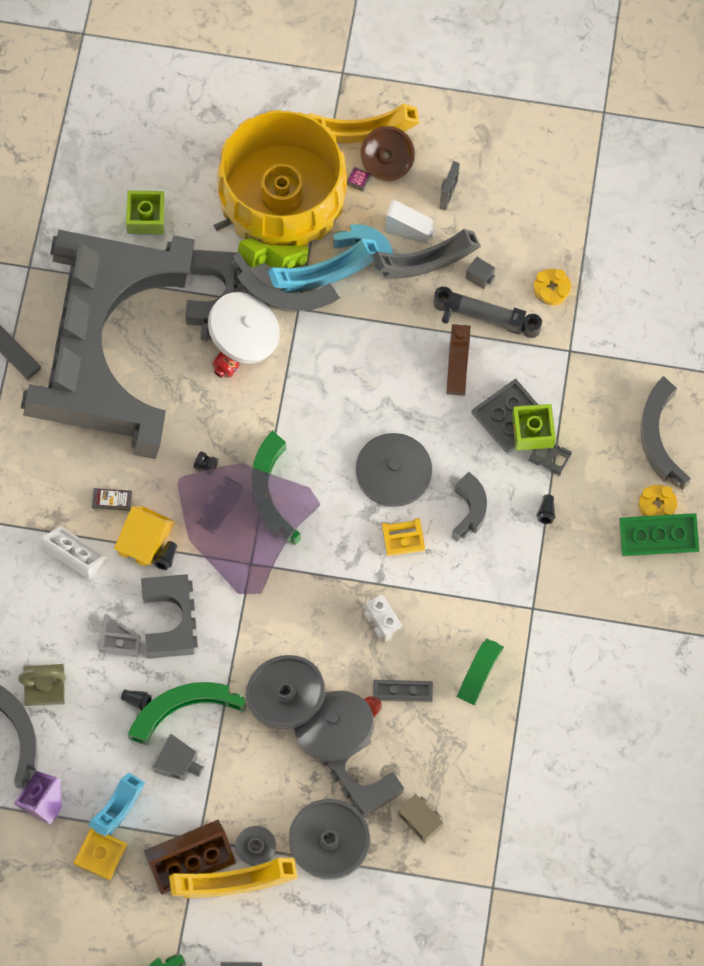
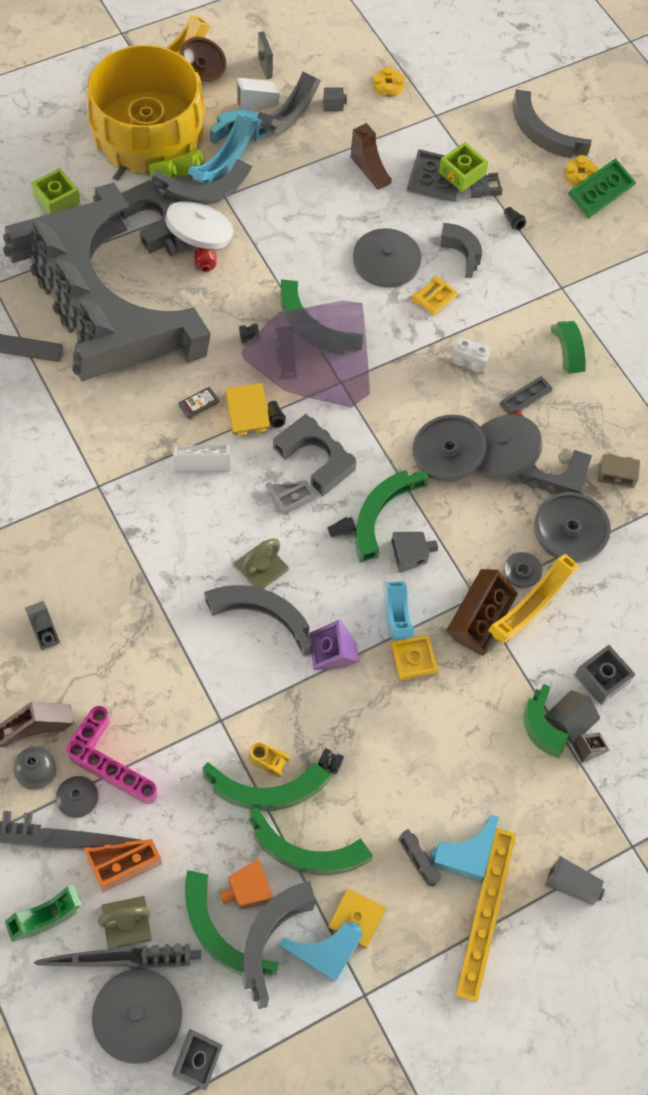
camera: 40 degrees left, 5 degrees down
piece [433,286,542,338] -> none

